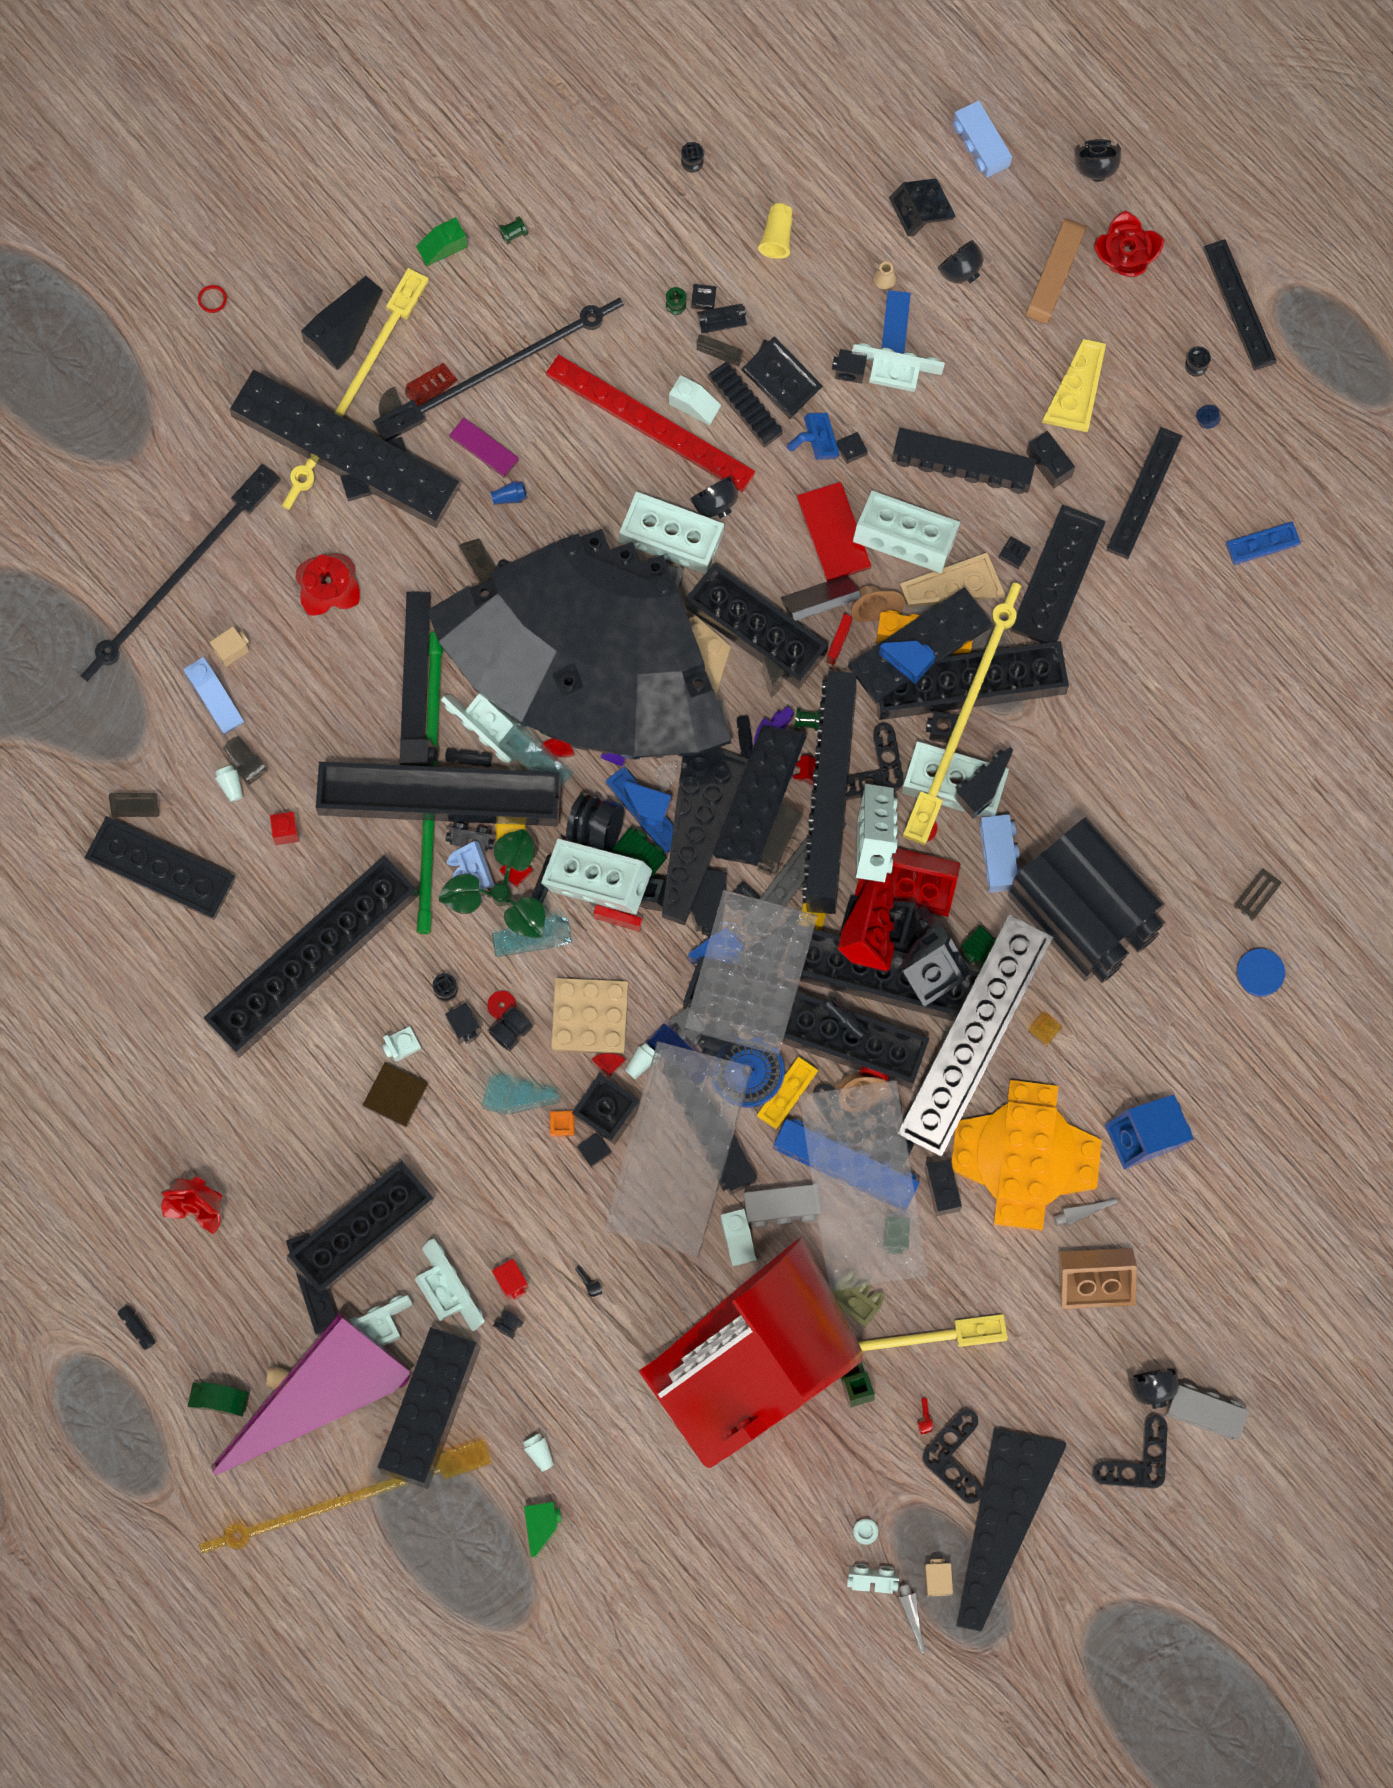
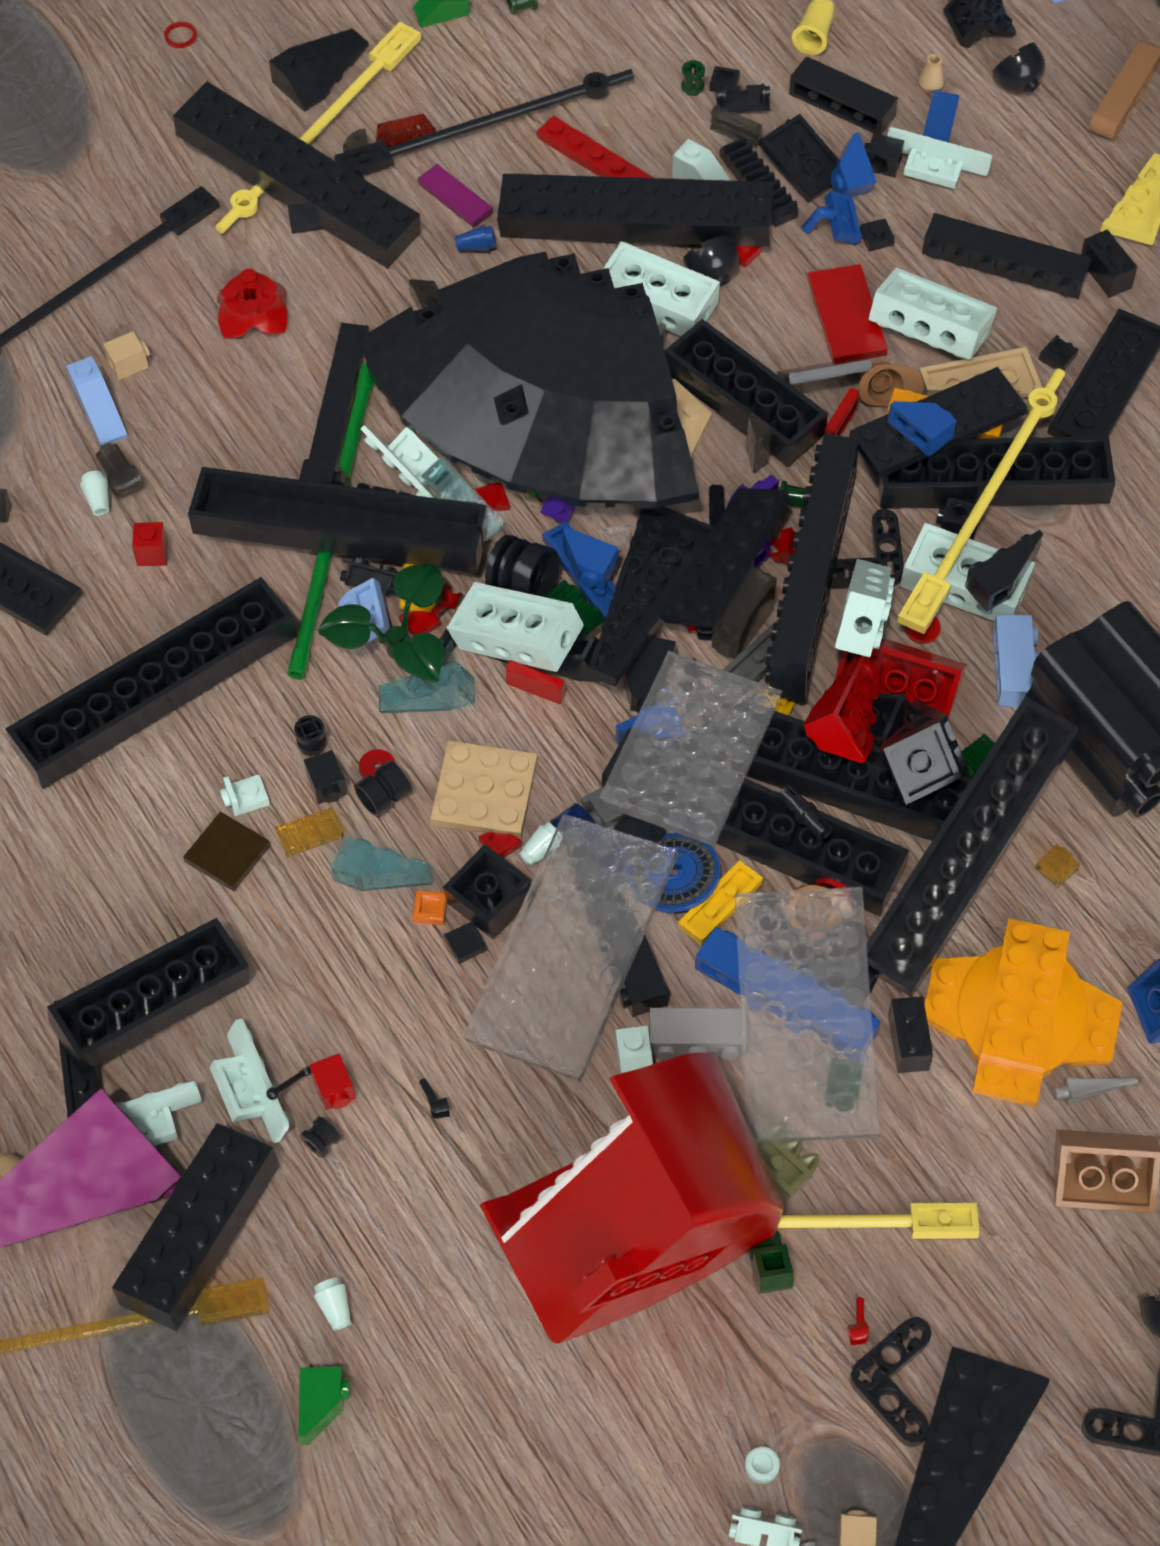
camera: 10 degrees right, 15 degrees down
none -> black hinge [266,1066,311,1100]
none -> clear yellow plate [275,807,344,857]
none -> red hand [430,586,462,616]
none -> black brick [497,173,774,247]
none -> black brick [789,56,898,135]
none -> blue slope [831,133,877,197]

